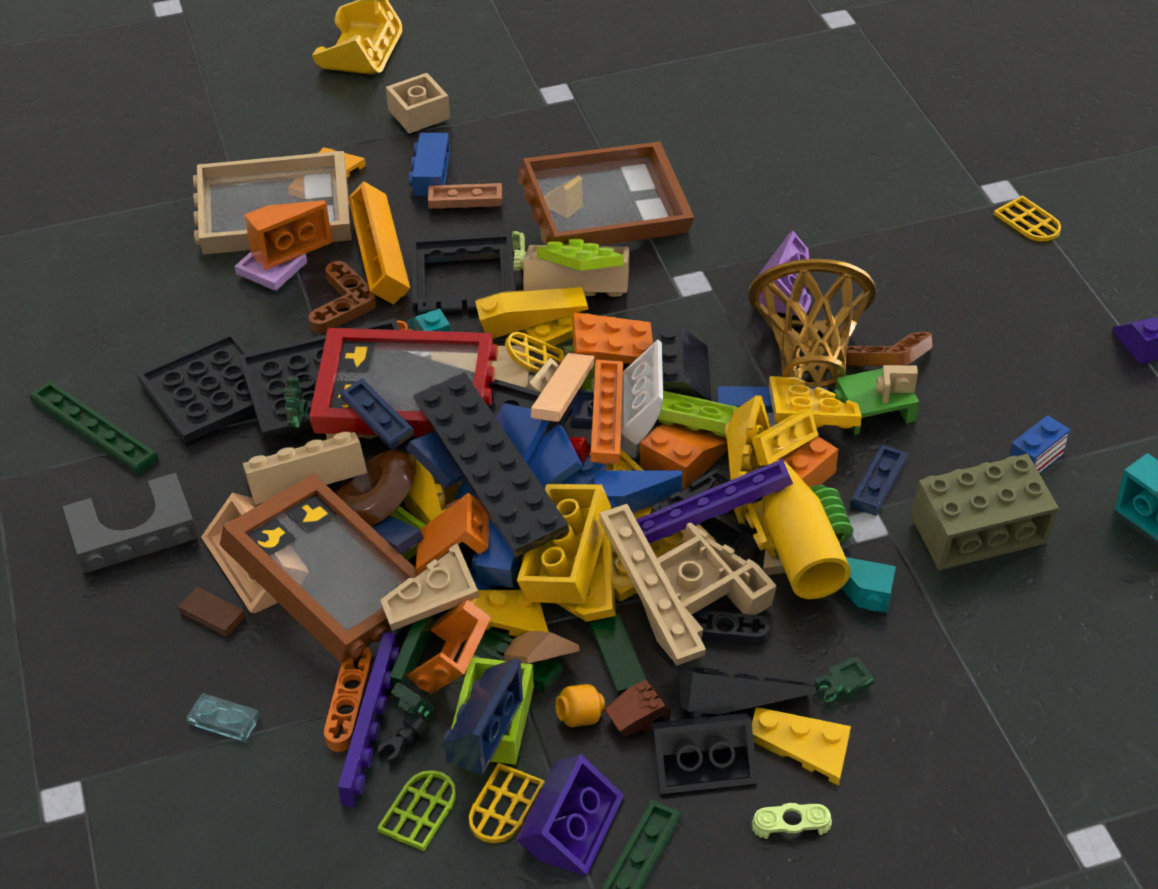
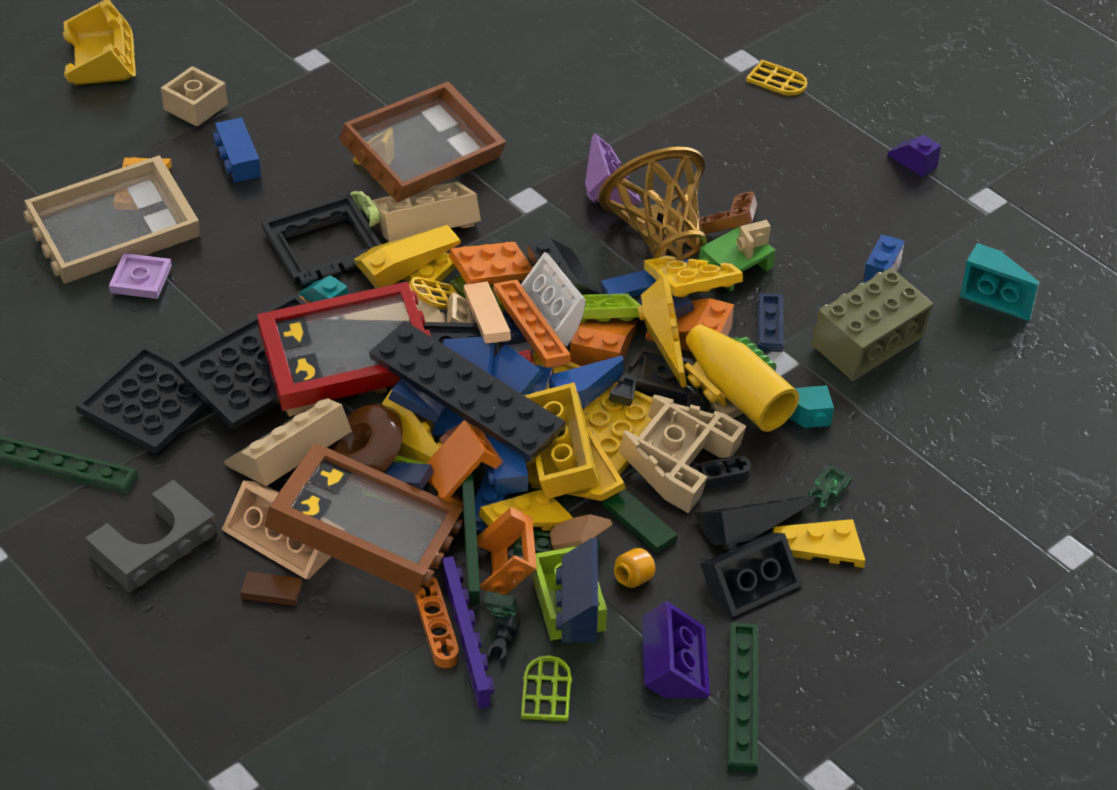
camera: 25 degrees left, 0 degrees up
clear light blue plate [187,693,260,742] -> none
orange slope [244,200,332,270] -> none
clear green plate [284,377,308,427] -> none
dark orange beam [309,261,377,334] -> none
dark blue tile [340,378,415,450] -> none
light orange brick [348,181,410,304] -> none
tan wing [380,543,479,631] -> none
nougat plate [428,183,502,209] -> none
yellow window [469,763,545,843] -> none
lime plate [537,239,624,271] -> none
tan plate [599,504,706,666] -> none
copper hand [605,680,671,736] -> none
dark purple plate [636,459,793,544] -> none
yellow plate [751,408,818,466] -> none
yellowish green piece [752,803,832,839] -> none

